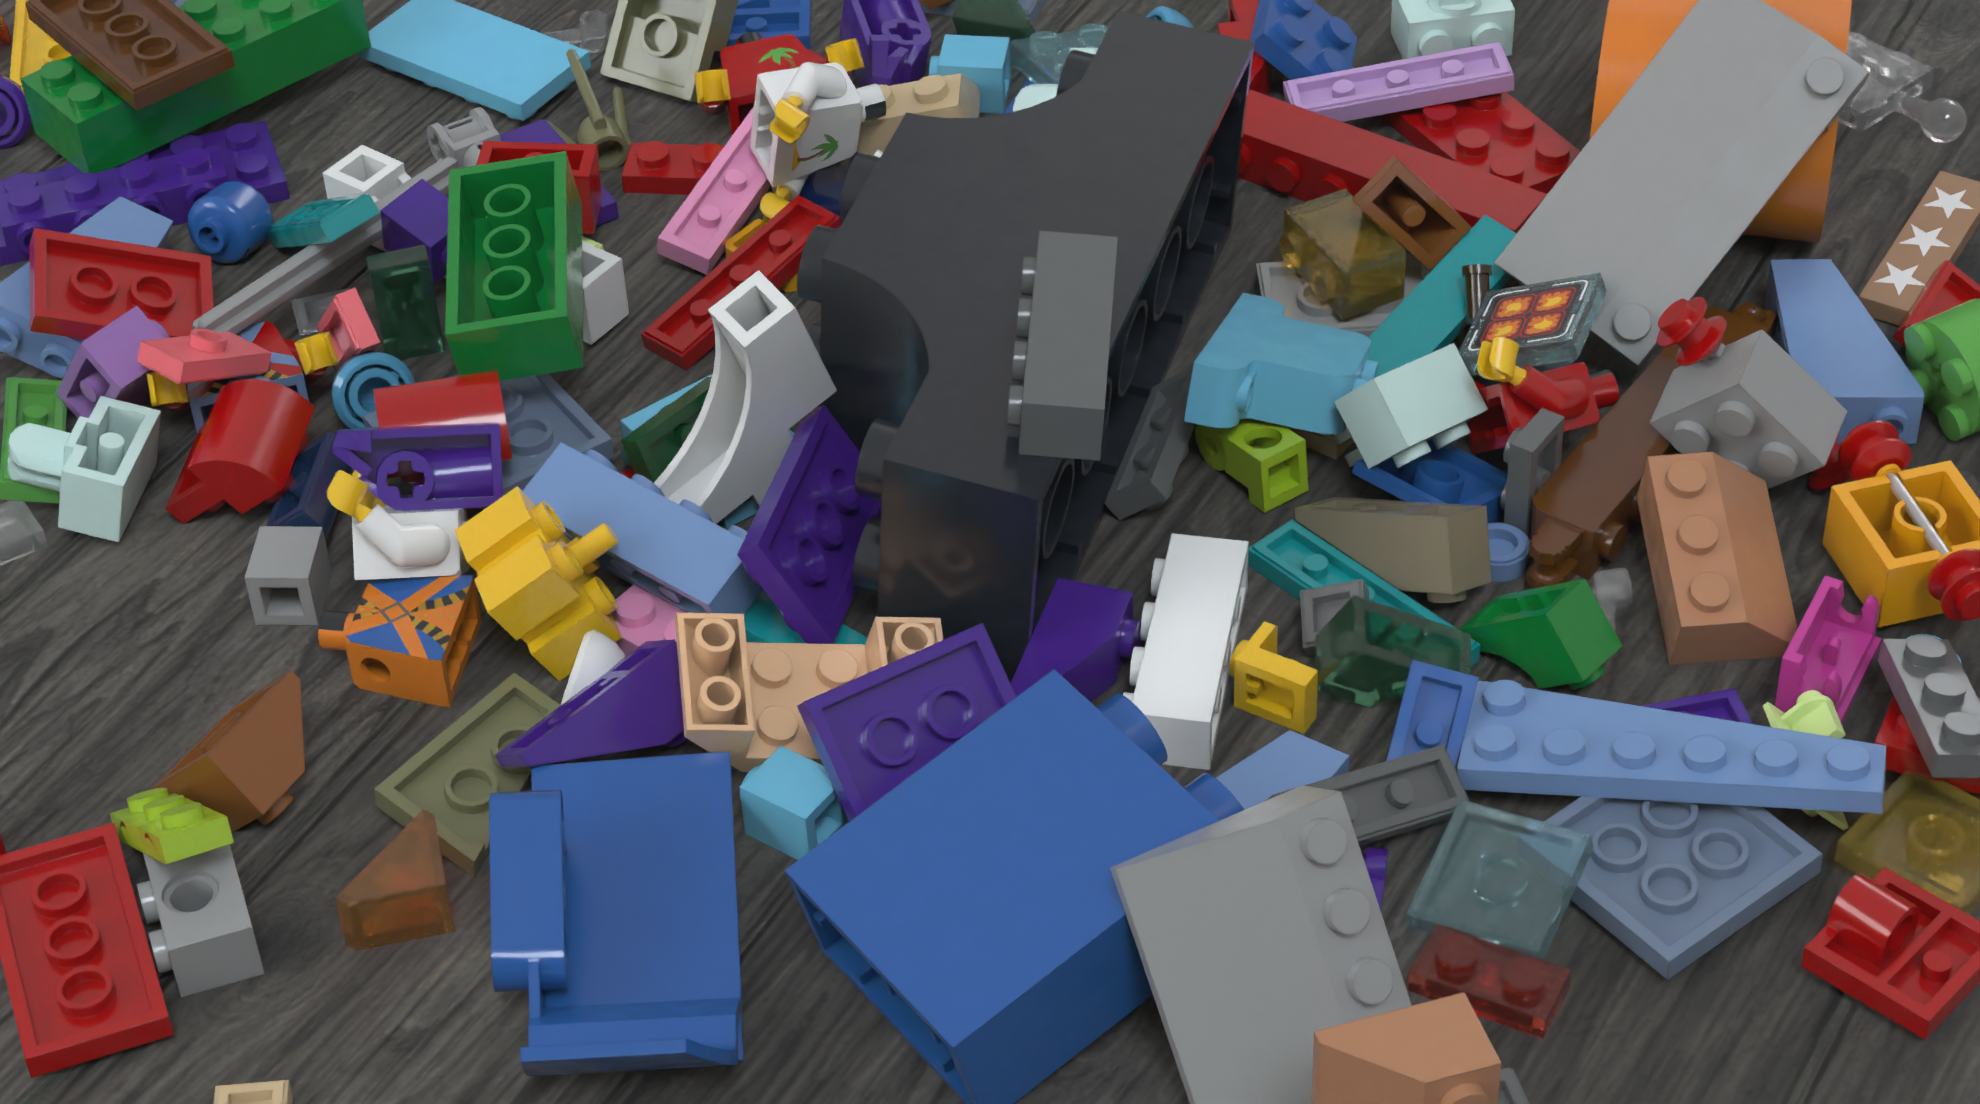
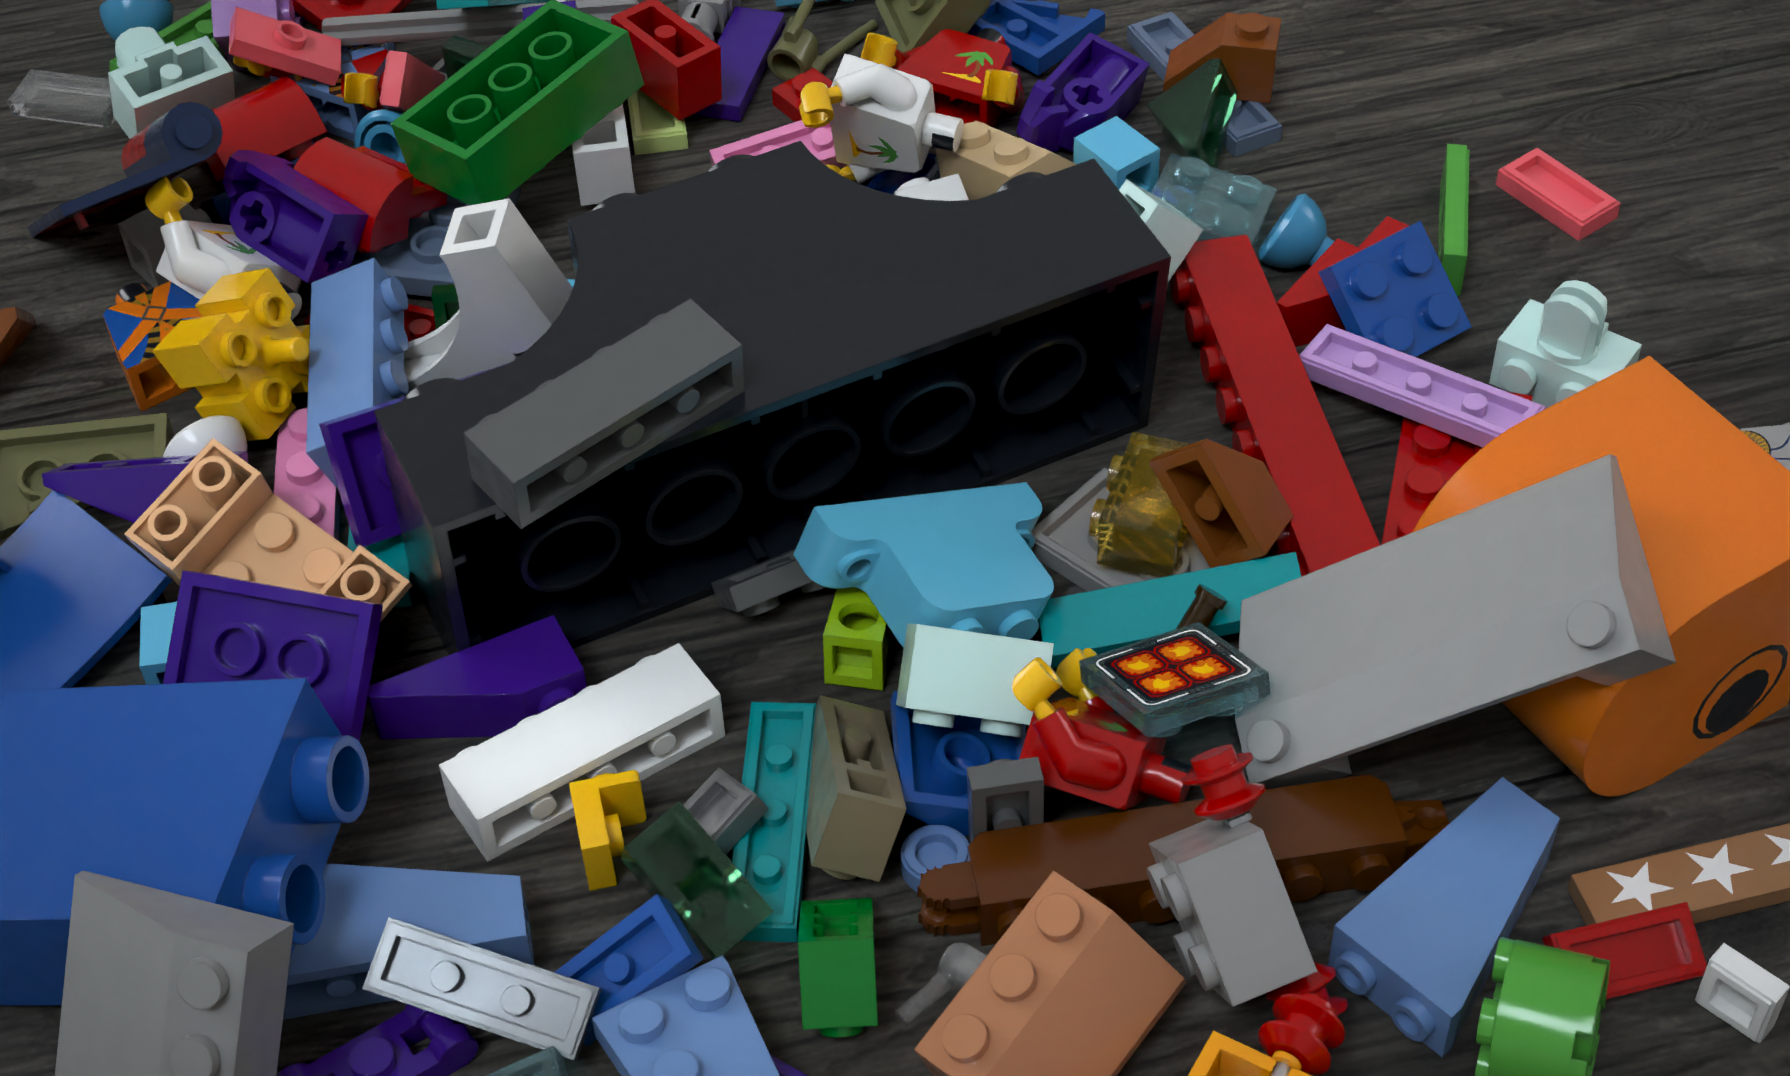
camera: 45 degrees right, 5 degrees up
none -> dark blue door [28,102,223,237]

